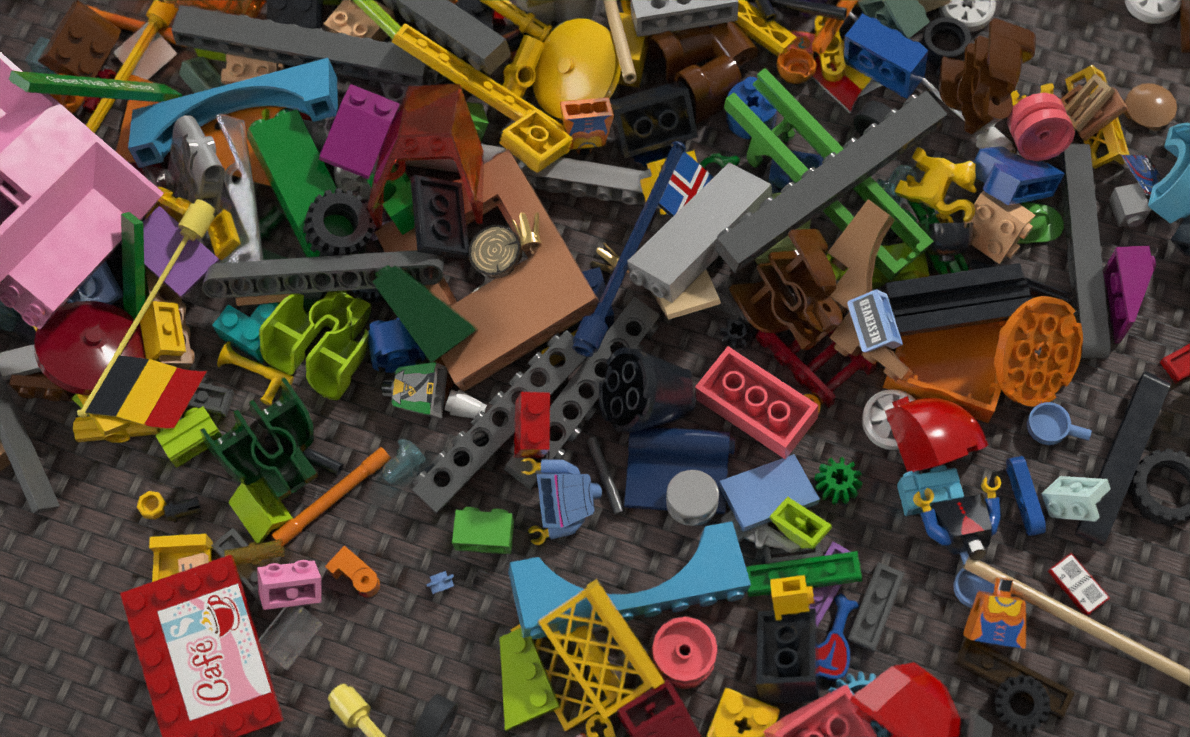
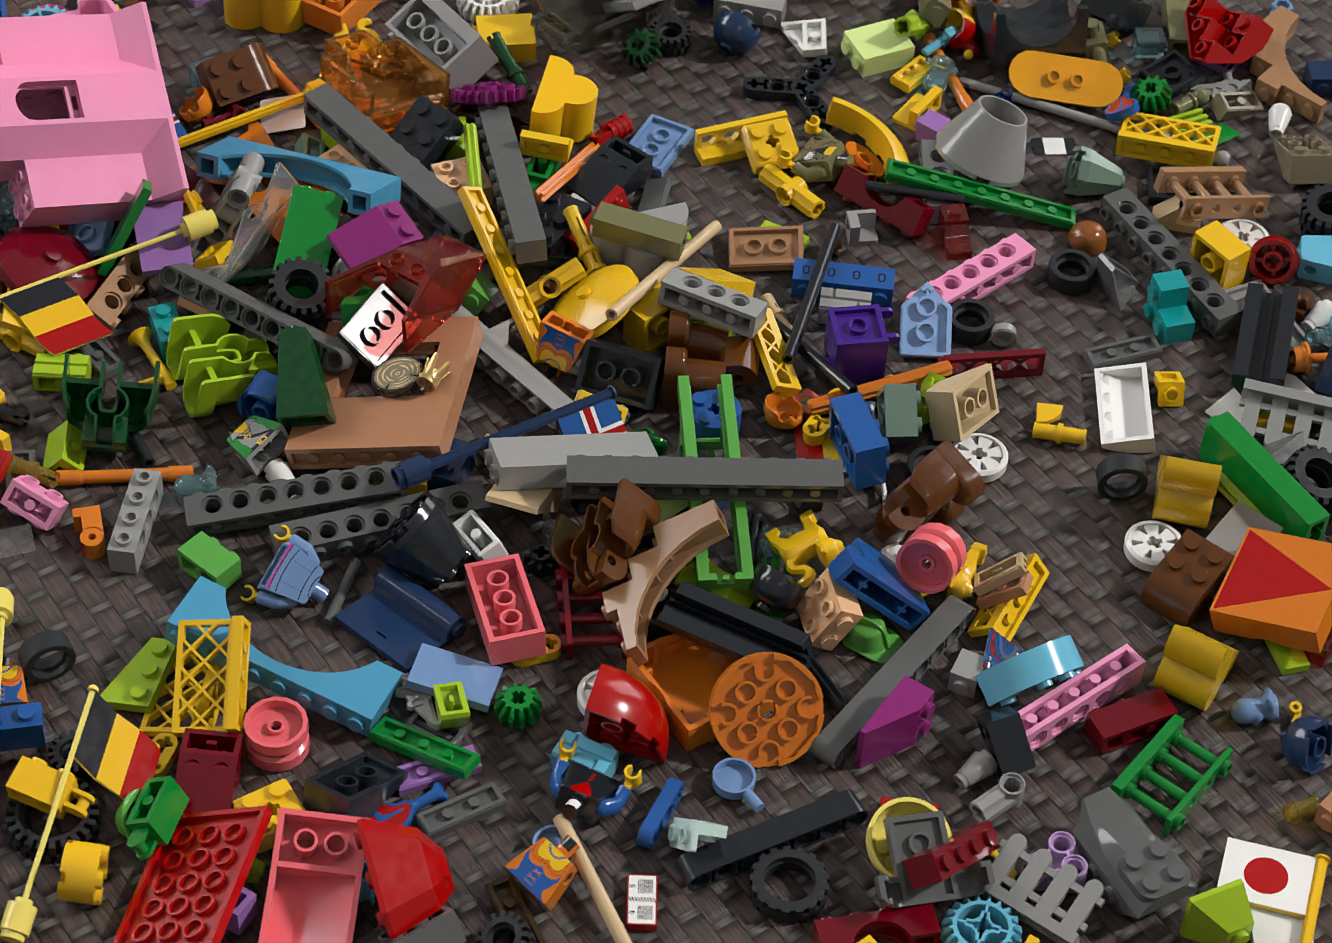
camera: 30 degrees right, 20 degrees down
green tile [9,71,182,102] -> none
yellow panel [140,301,186,361] -> none
medium blue plate [426,571,454,594] -> none
yellow brick [499,109,573,173] -> none
red brick [514,392,550,459] -> none
light grey head [666,470,719,526] -> none
yellow brick [770,575,815,620] -> none
panel [847,289,903,353] -> none
medium nougat dish [1124,84,1177,131] -> none
none -> light grey brick [107,468,164,575]
none -> white brick [453,510,509,561]

